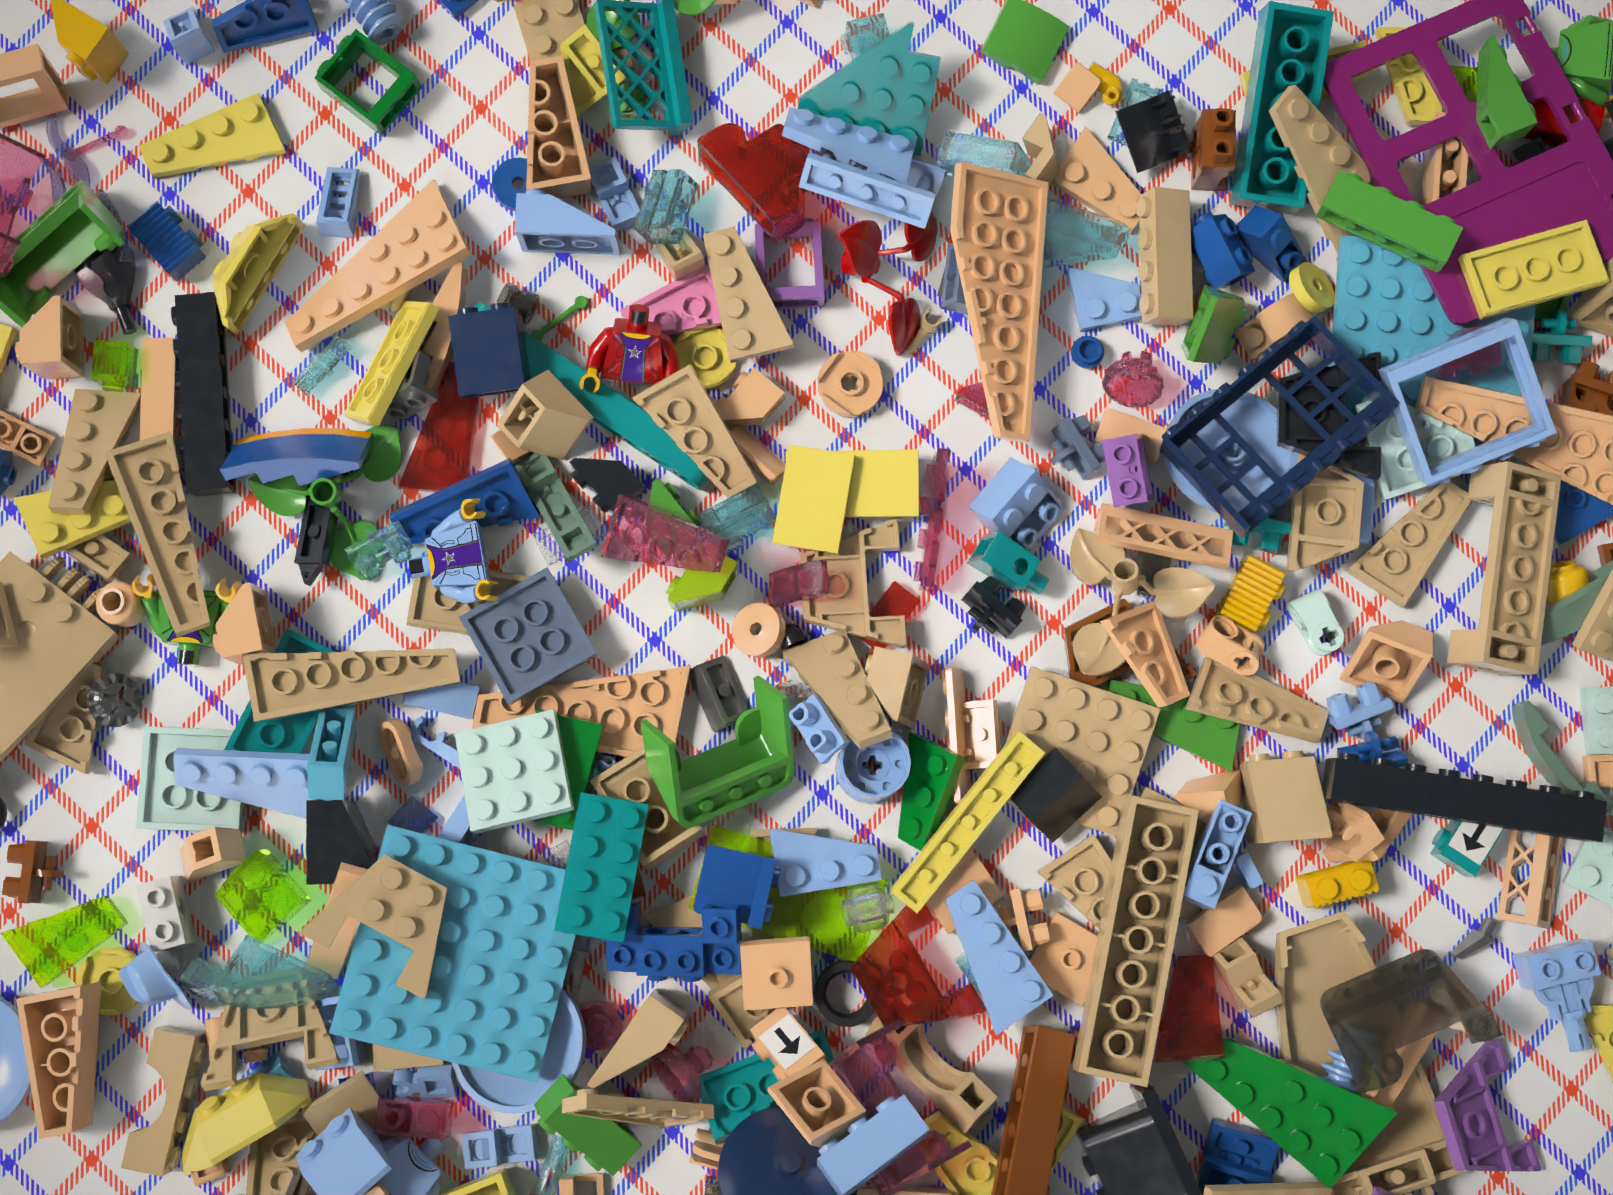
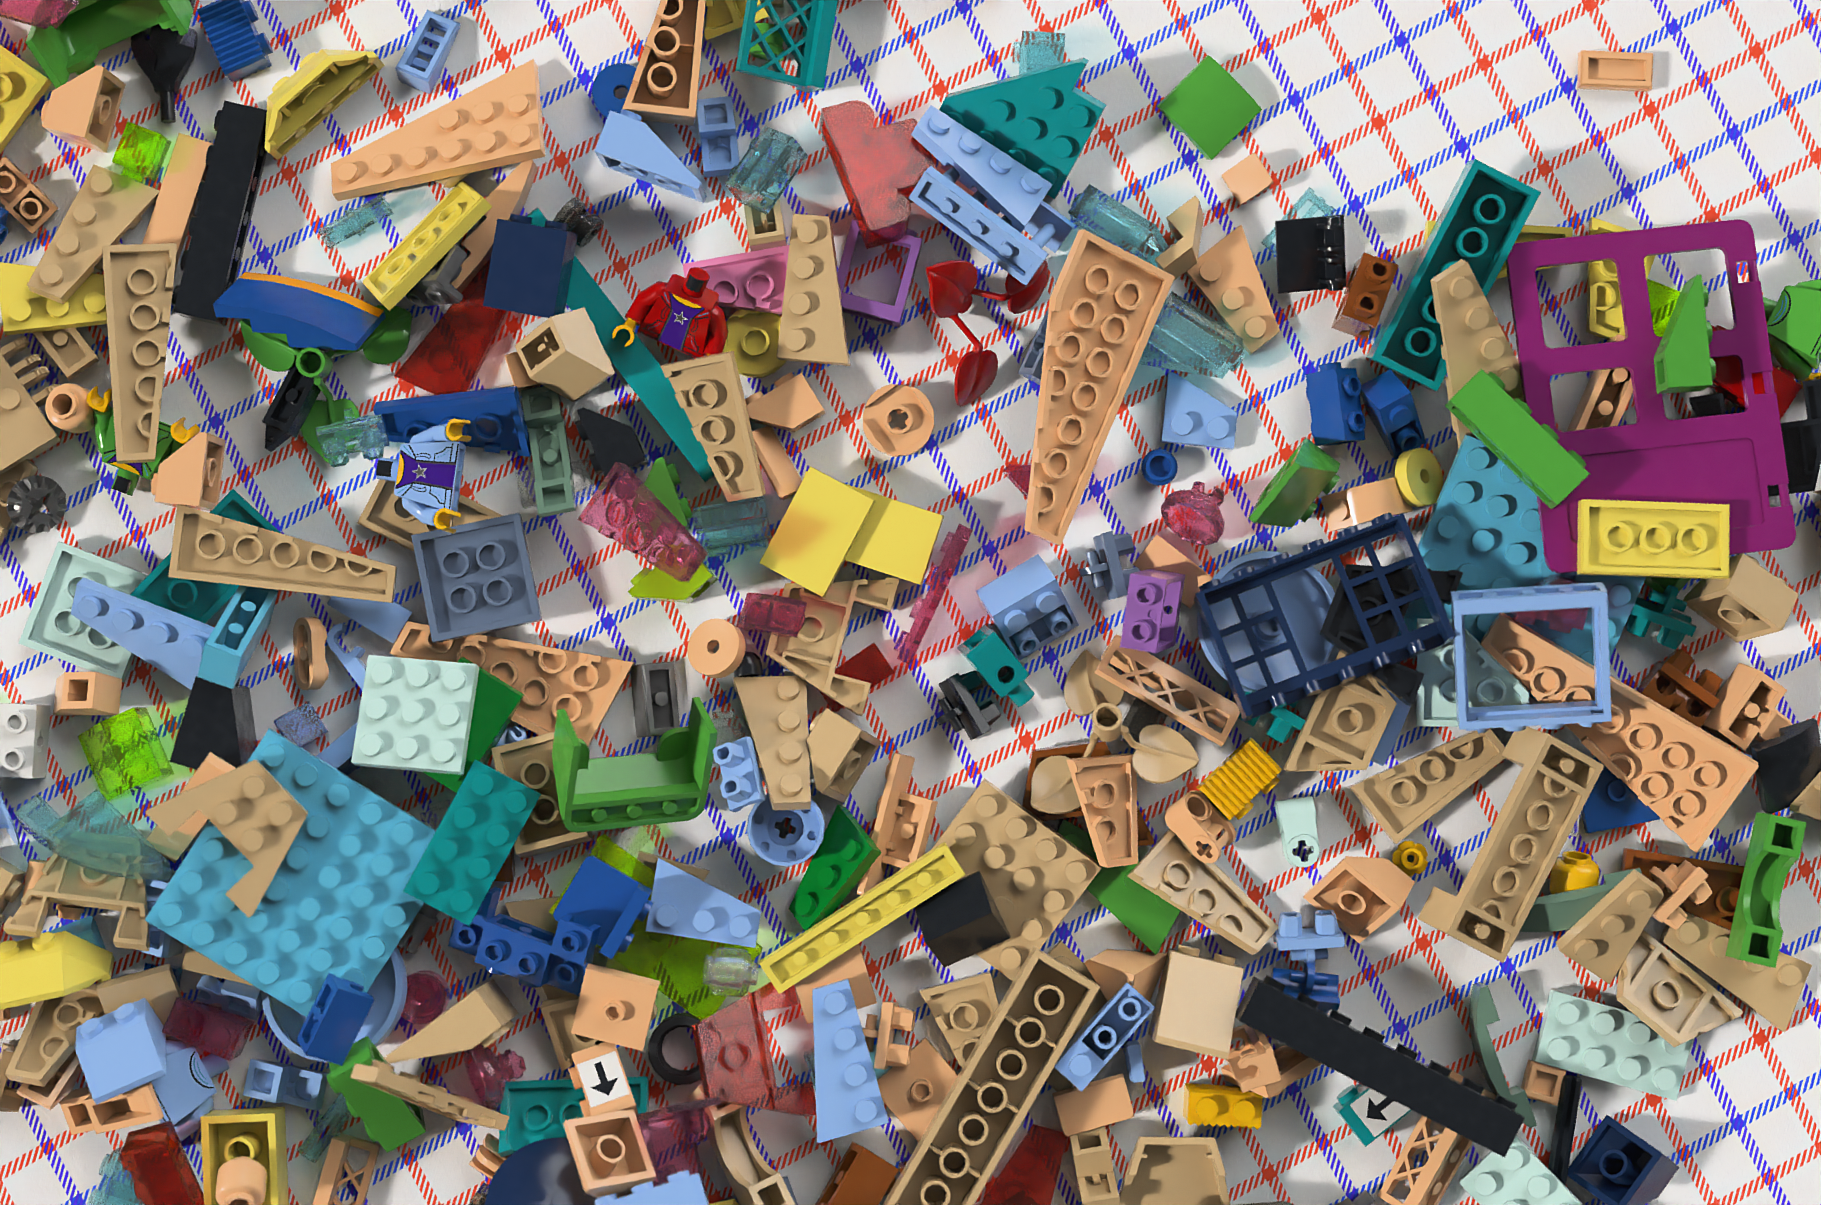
camera: 25 degrees right, 5 degrees up
bright green hinge [530,296,588,341] -> none
tan hand [906,309,941,354] -> none
yellow arm [1088,61,1122,106] -> none
tan brick [1136,187,1194,326] -> none
none -> blue hinge [296,973,375,1066]
none -> yellow plate [1392,840,1428,877]

